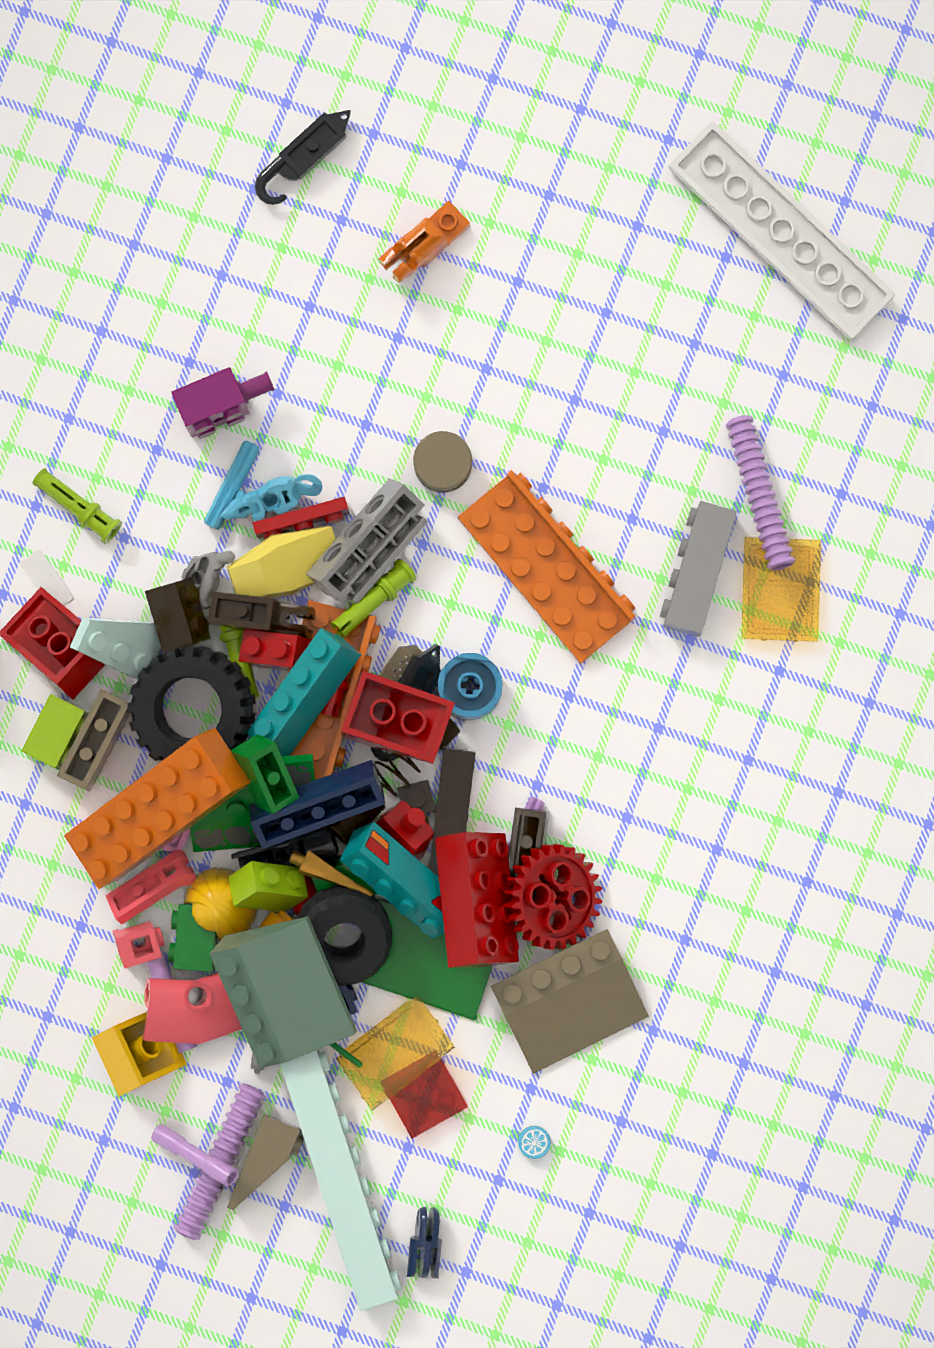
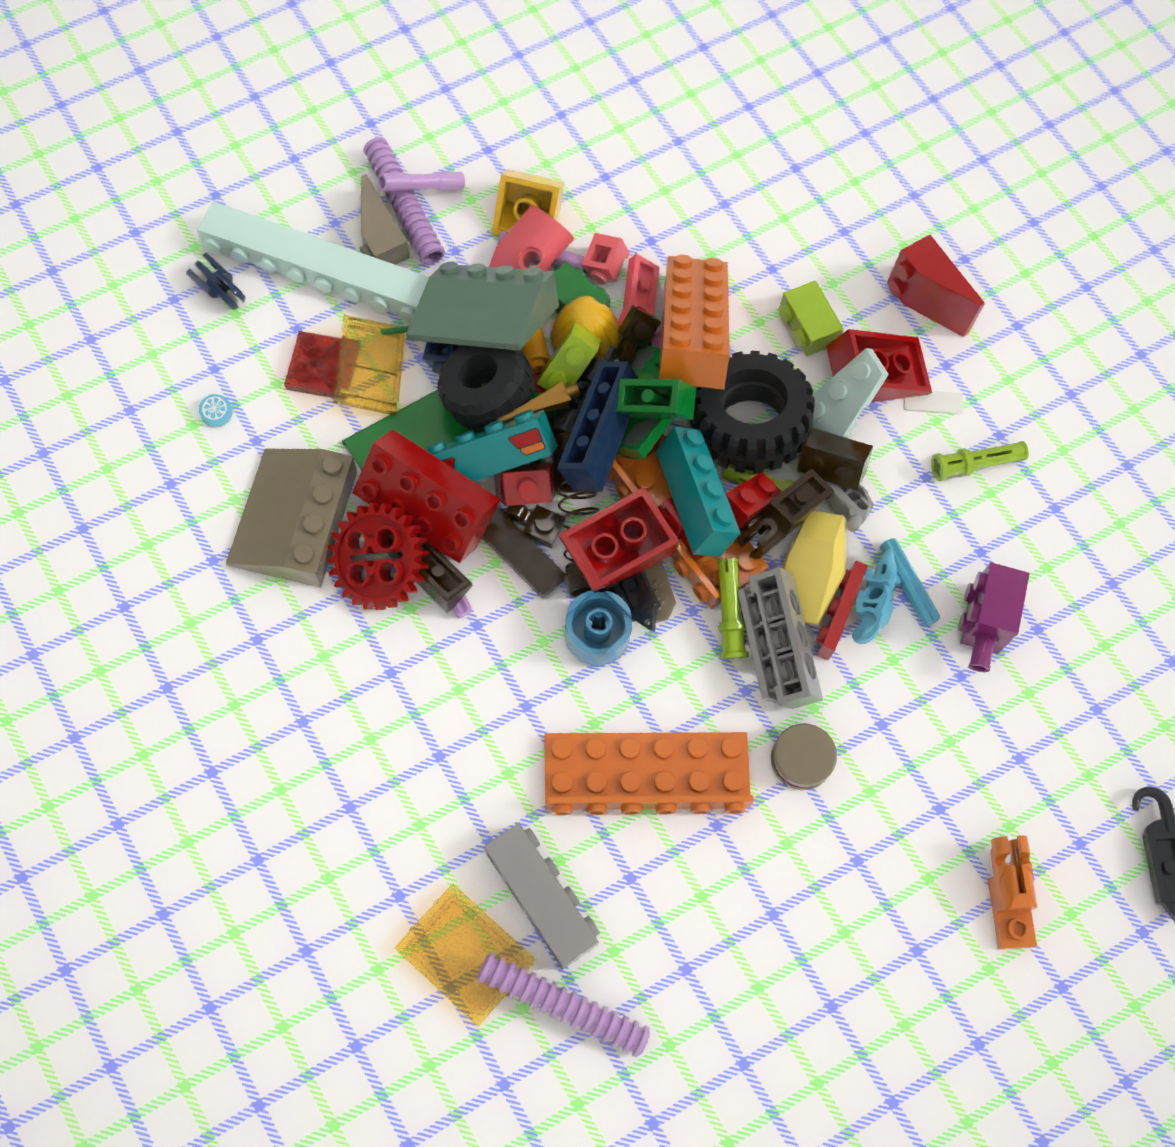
camera: 120 degrees right, 15 degrees down
dark tan brick [57,689,131,792] -> none
none -> dark brown plate [616,305,661,364]

